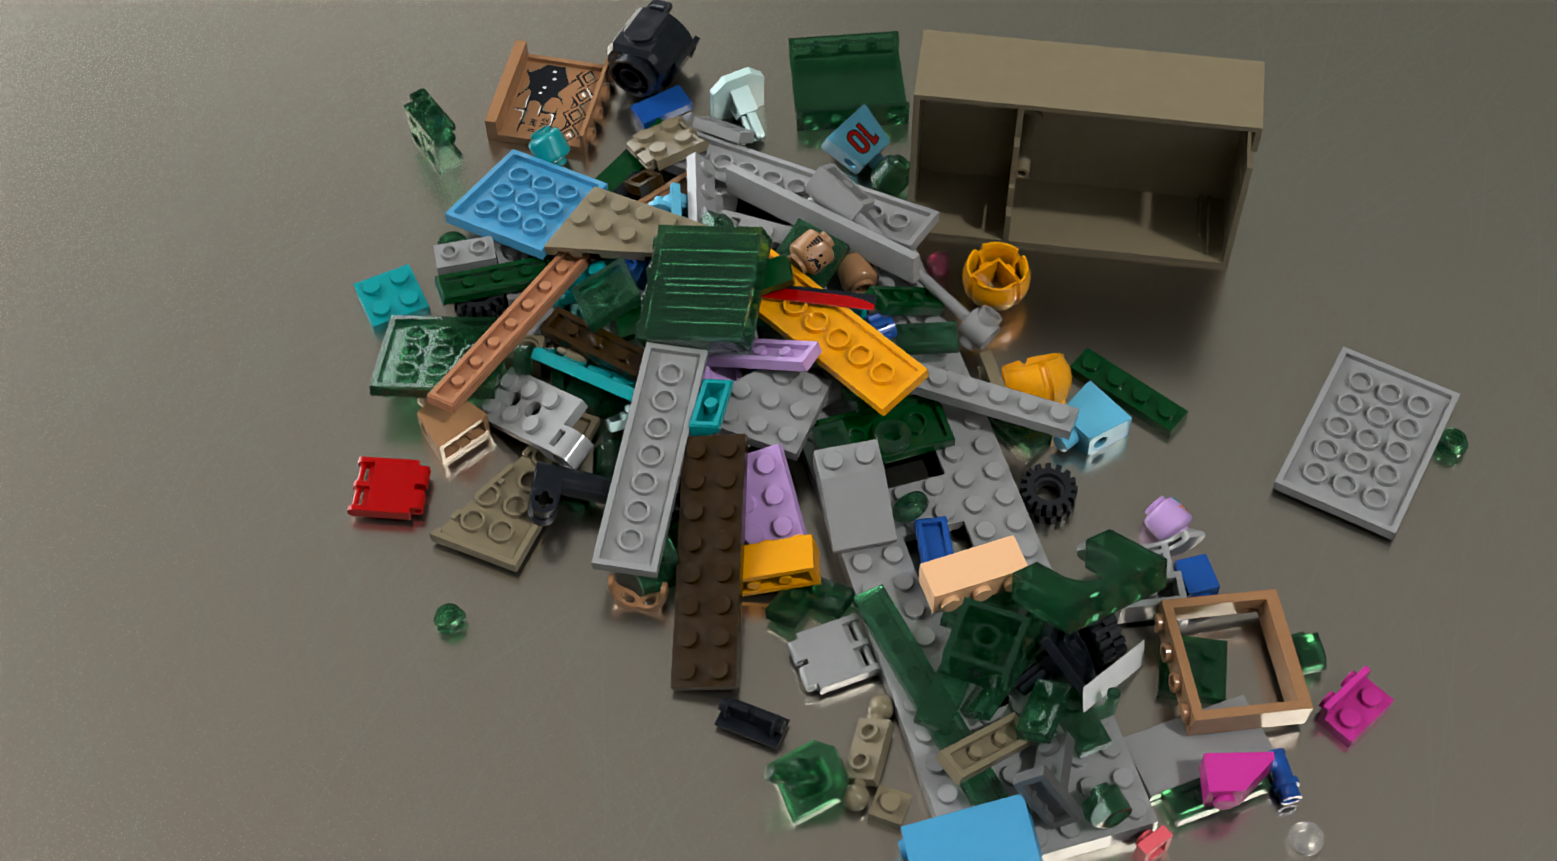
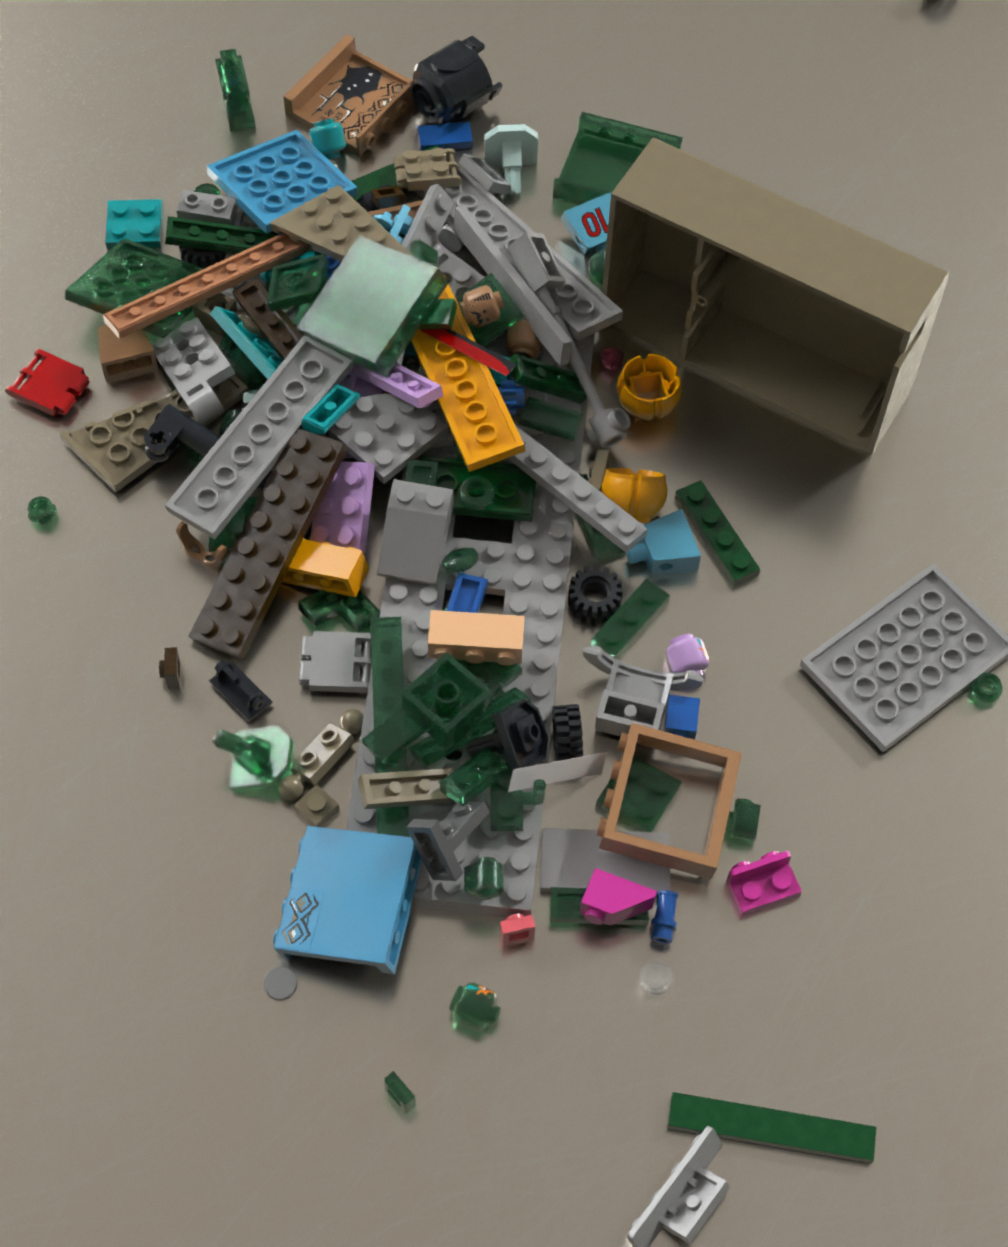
camera: 20 degrees right, 5 degrees up
clear green tile [513,344,534,375] -> none
clear green arch [1012,529,1167,635] -> none
none -> dark brown plate [159,647,181,689]
none -> clear green plate [591,578,670,659]

